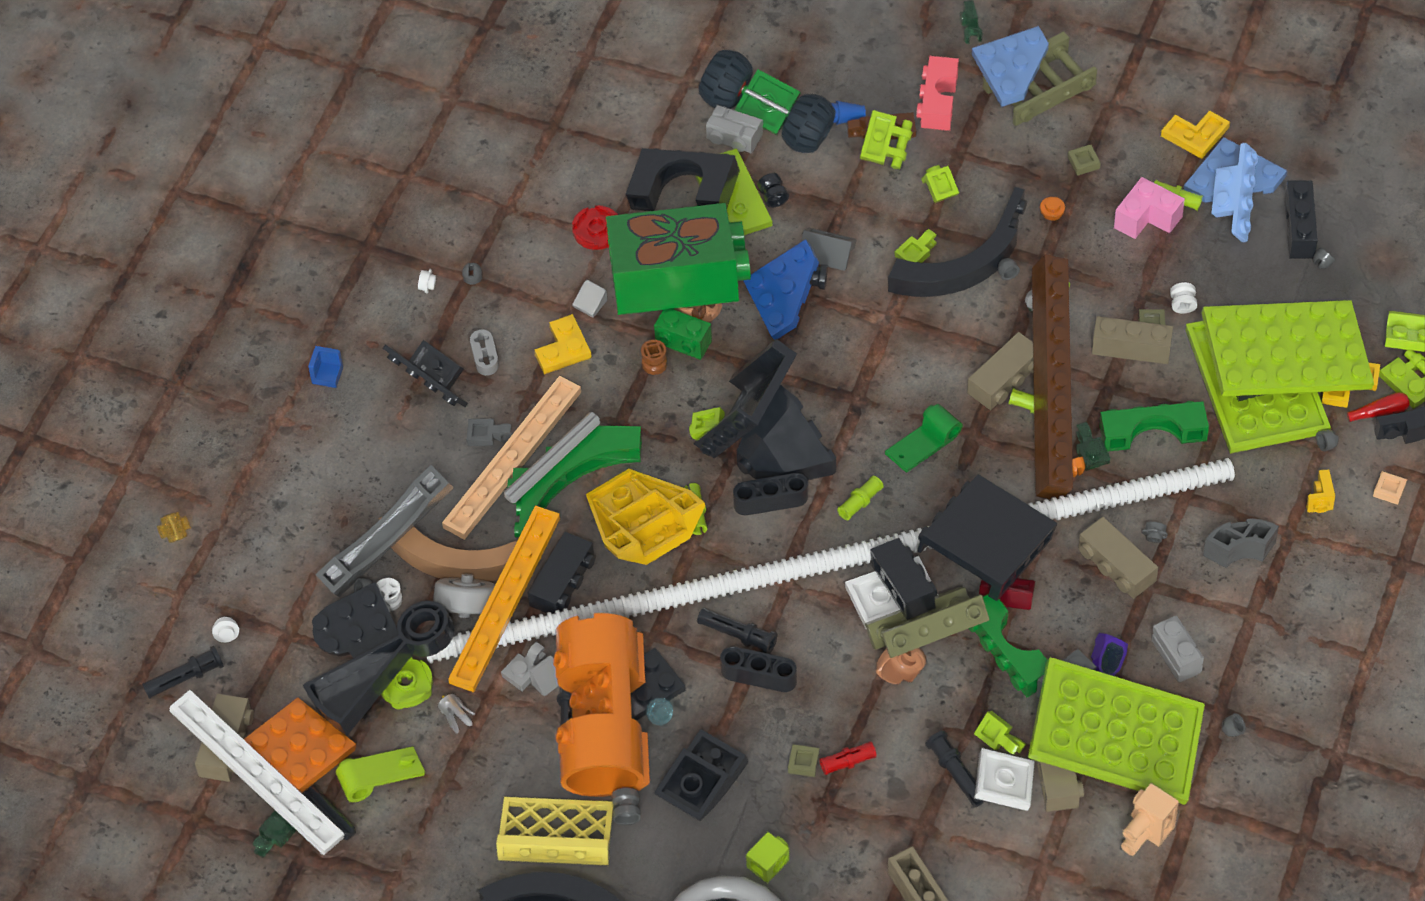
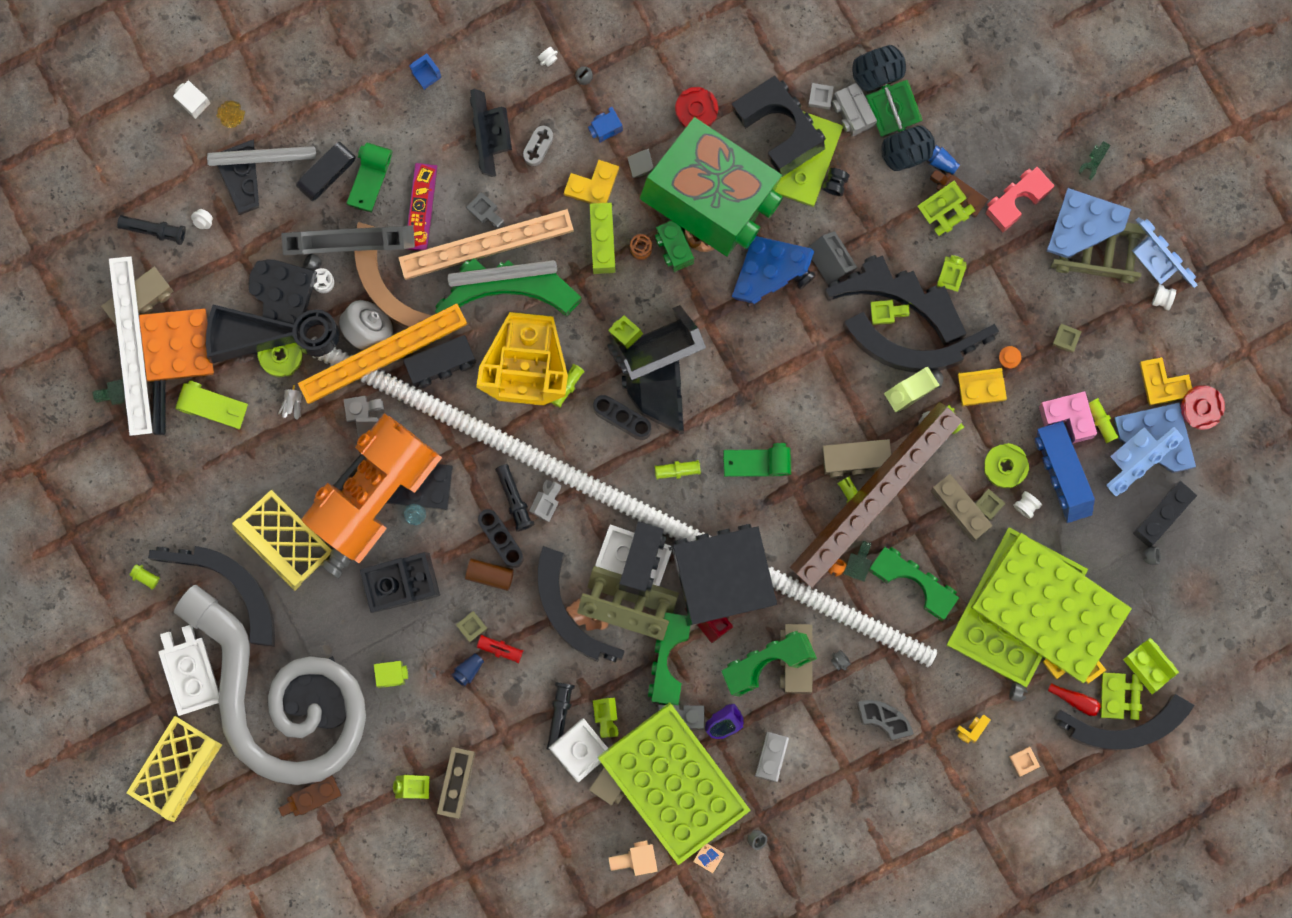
camera: 40 degrees right, 25 degrees up
none -> white brick [173,80,210,119]
none -> light grey axle [207,146,316,166]
none -> black wing [217,139,259,215]
none -> black beam [296,142,356,201]
none -> green door [347,142,392,213]
none -> tile [406,163,438,251]
none -> dark blue cone [452,653,484,687]
none -> reddish brown pin [465,558,514,591]
none -> light grey plate [529,480,561,522]
none -> black arch [538,546,625,663]
none -> blue brick [588,107,623,143]
none -> lime brick [590,203,616,274]
none -> tile [693,844,724,873]
none -> green arch [721,631,817,697]
none -> light grey plate [808,83,834,110]
none -> black arch [824,255,967,346]
none -> yellowish green arch [884,367,940,412]
none -> yellow plate [957,368,1007,406]
none -> lime plate [984,443,1029,489]
none -> blue wedge [1035,421,1095,523]
none -> light blue bracket [1132,217,1198,288]
none -> white wheel [1152,284,1176,311]
none -> tile [1181,385,1225,430]

